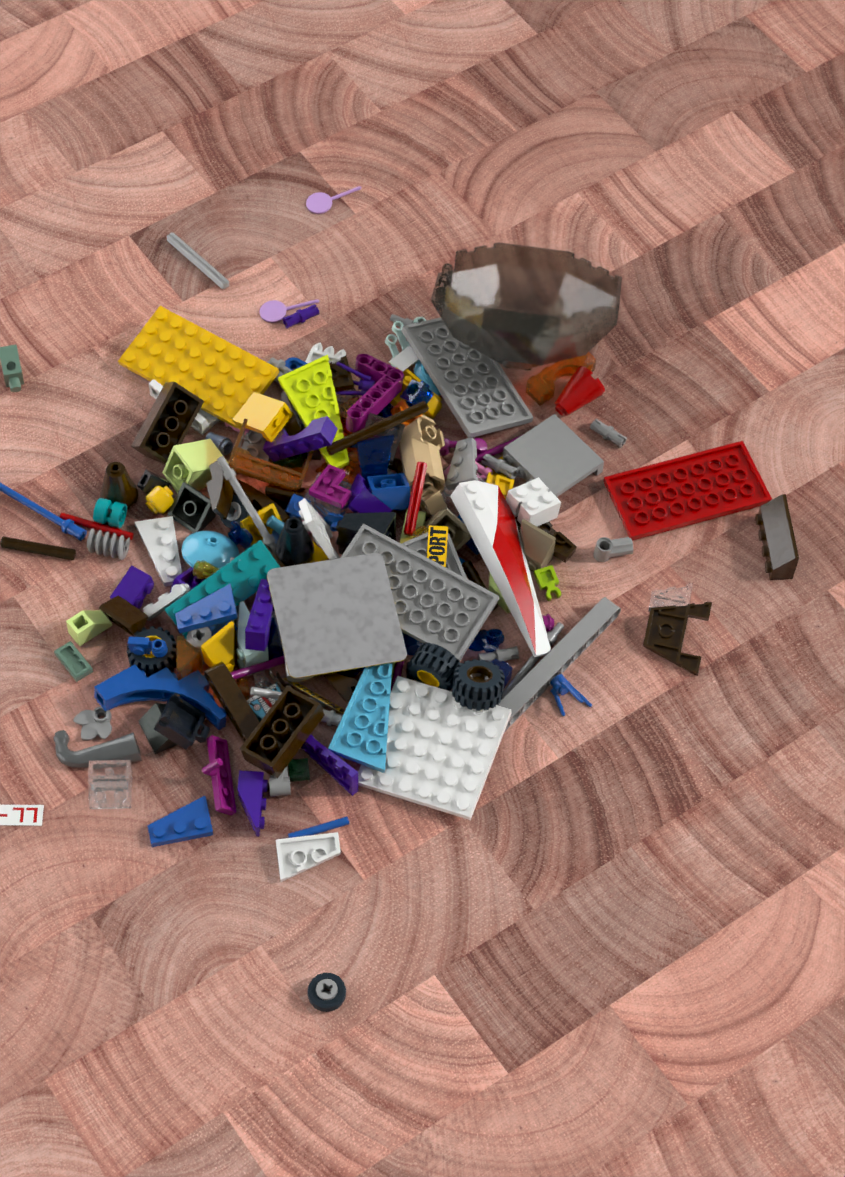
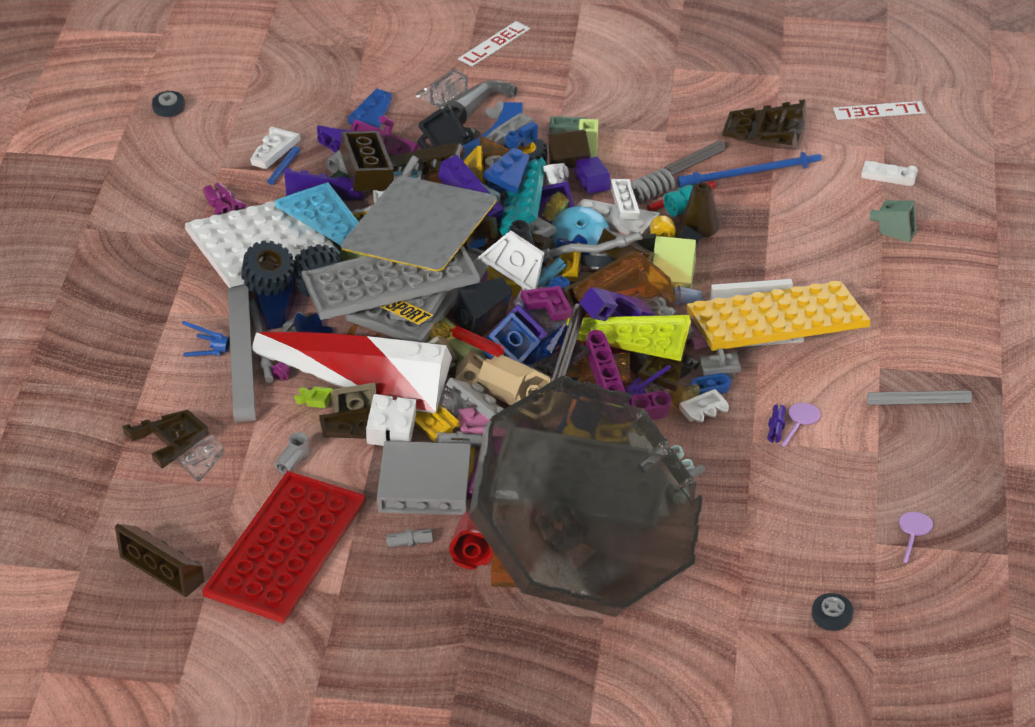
camera: 135 degrees right, 15 degrees down
dark brown slope [131,382,204,465] -> none
yellow panel [232,392,293,443] -> none
none -> magenta piece [203,182,247,215]
none -> light grey hinge [484,113,534,150]
none -> white plate [610,179,640,221]
none -> black wheel [811,593,854,631]

